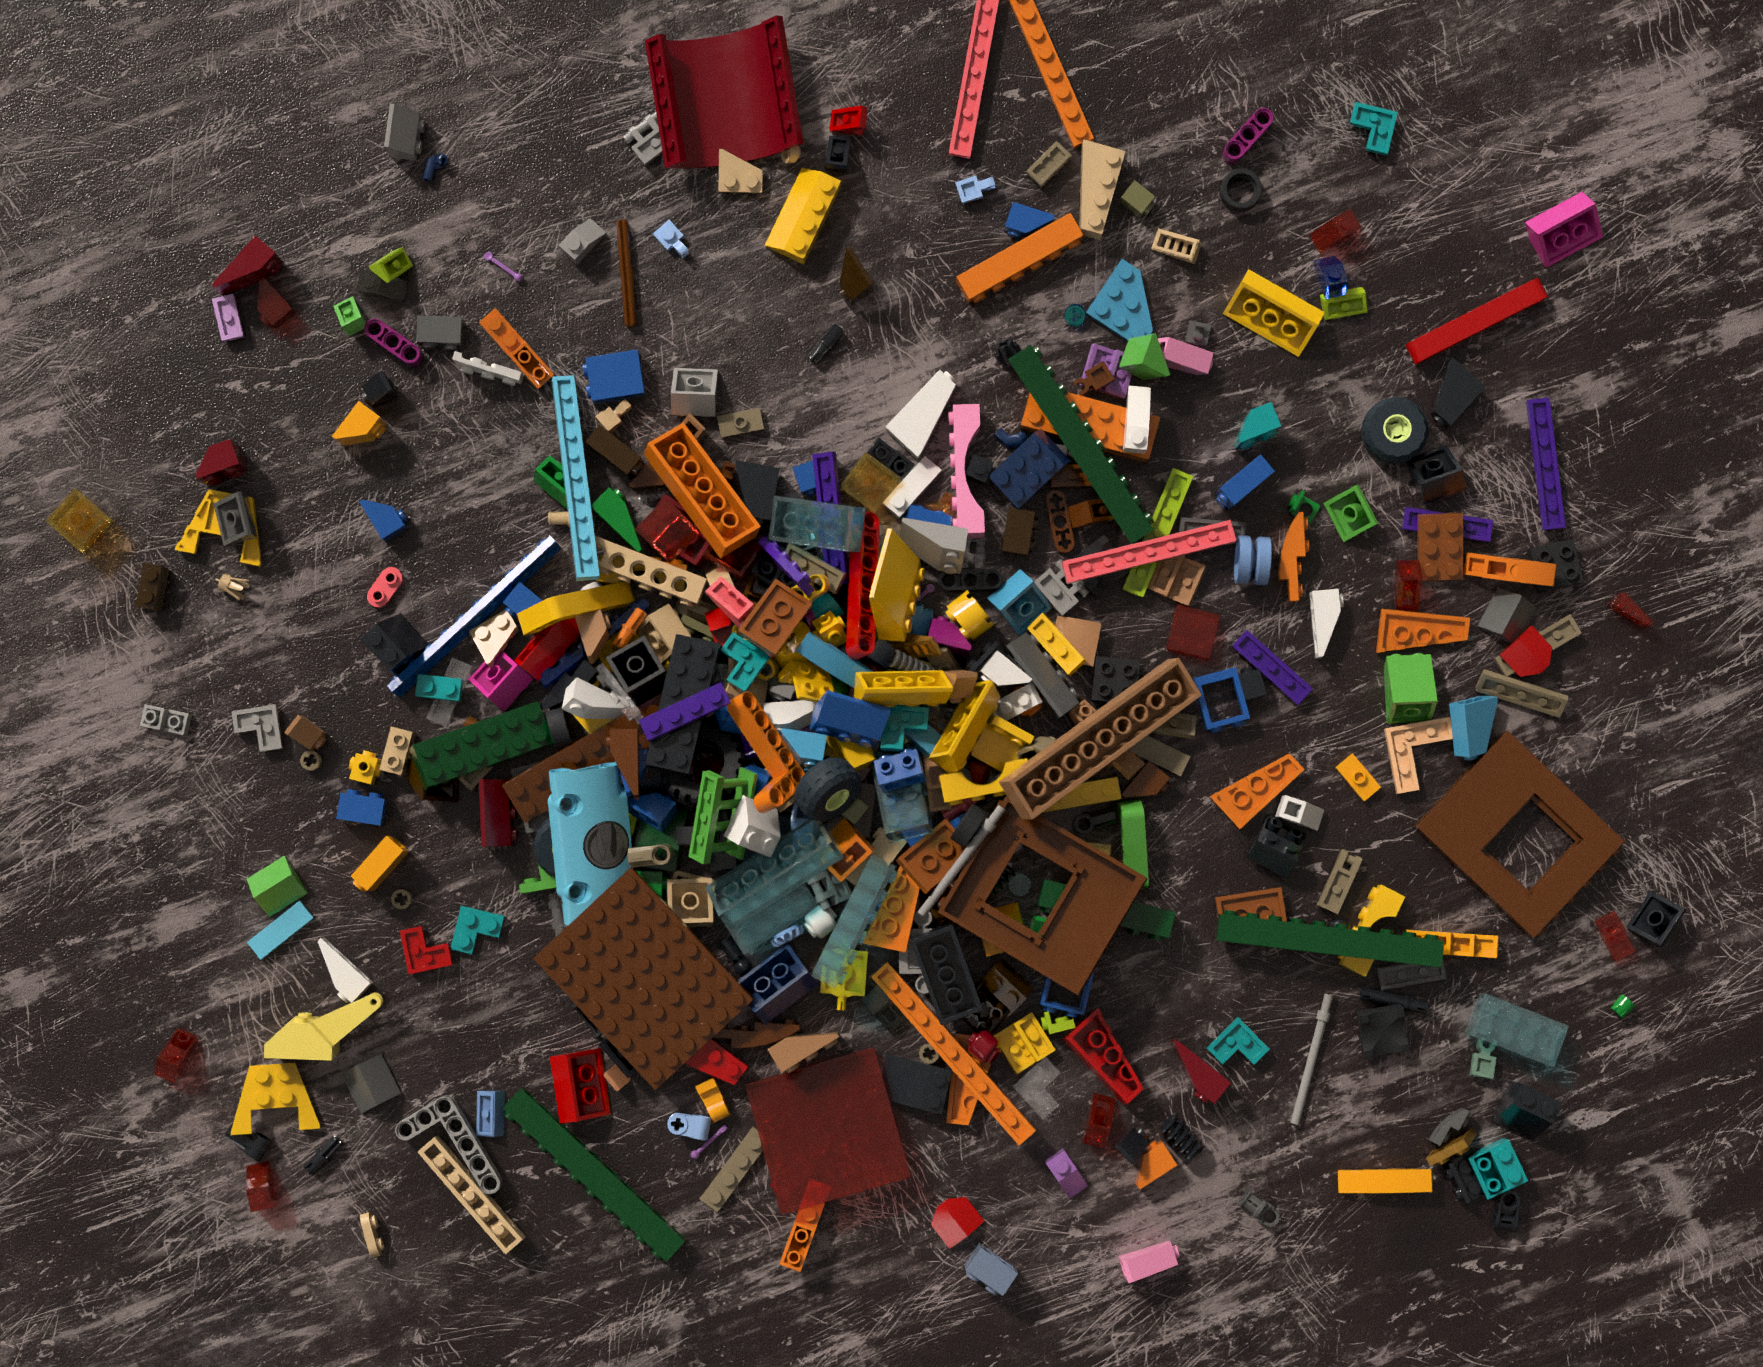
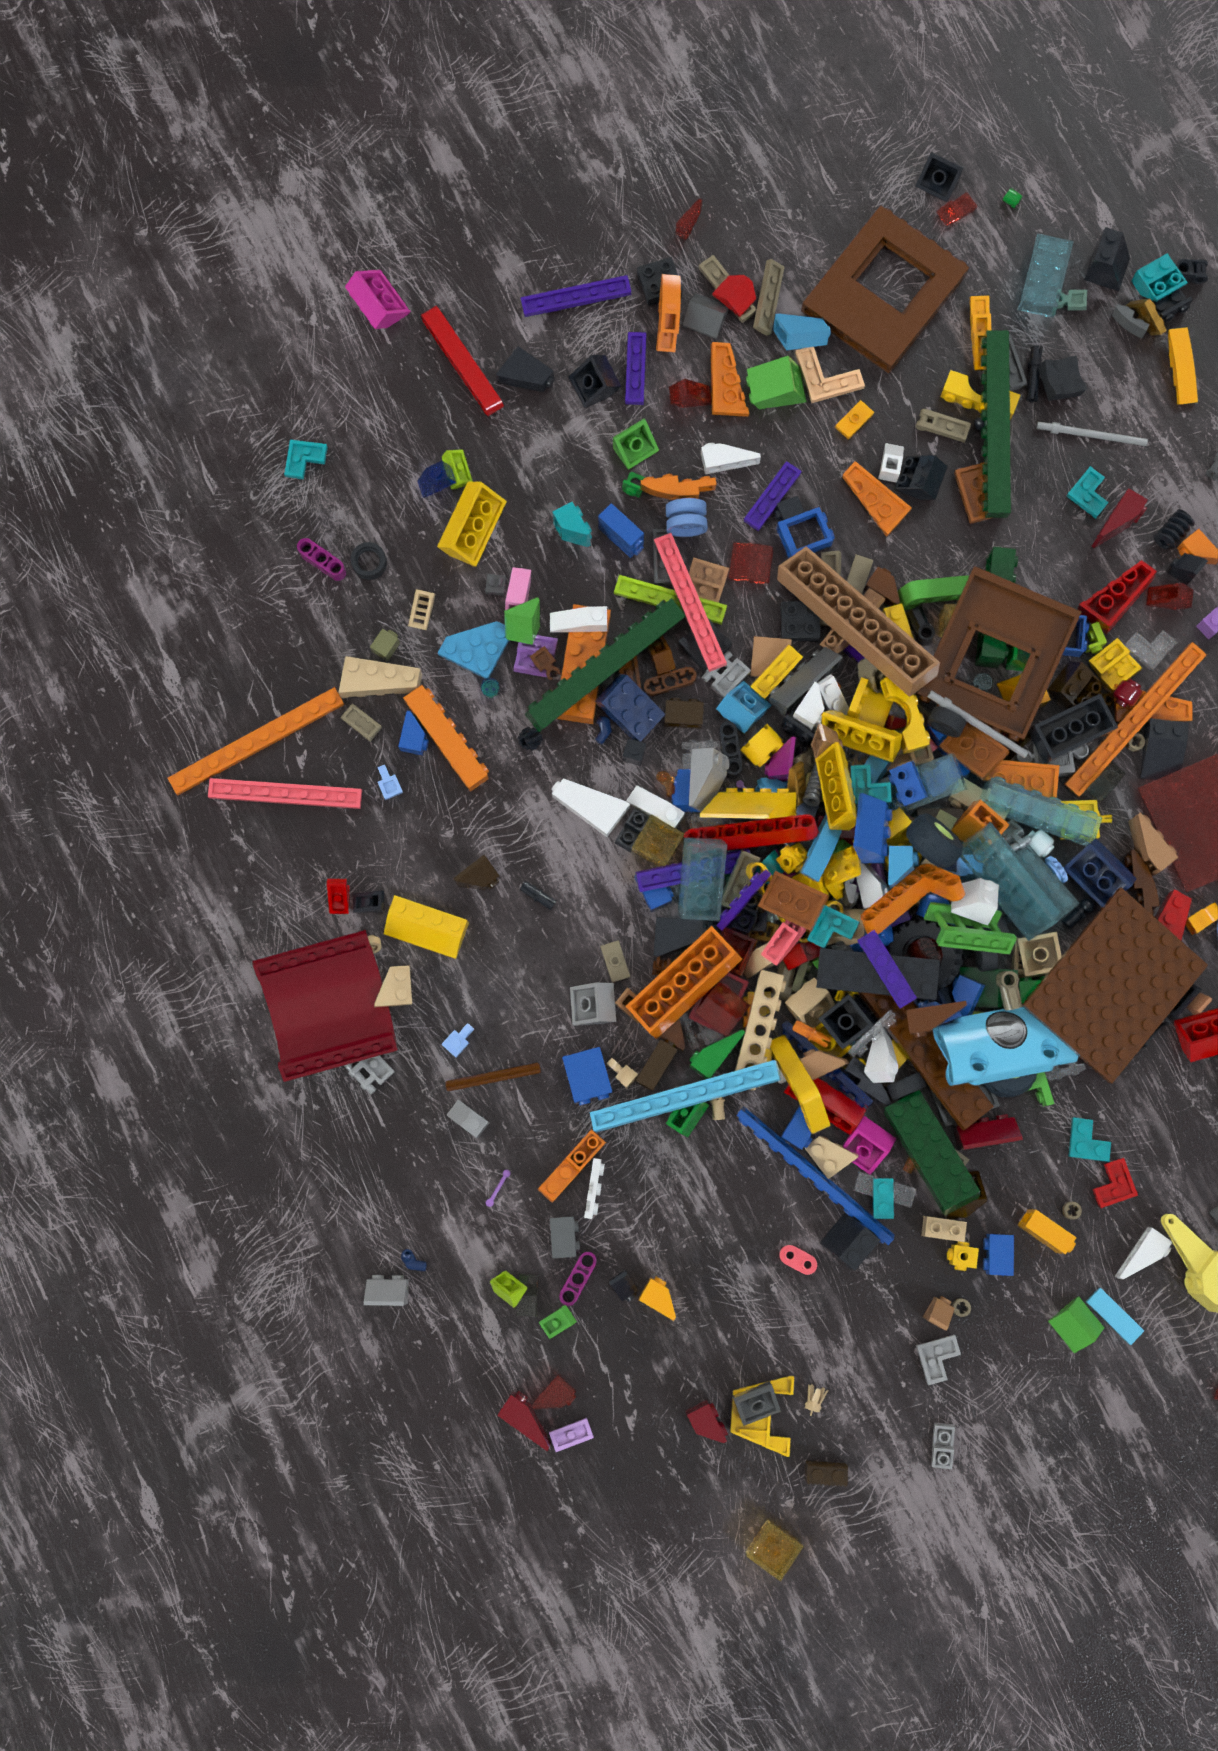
camera: 90 degrees left, 5 degrees down
blue slope [359,499,408,542] -> none
bright pink arch [948,404,985,538] -> none
clear red slope [1309,209,1362,254] -> none
black wheel [1361,397,1429,464] -> none
dark orange plate [1417,513,1463,581] -> none

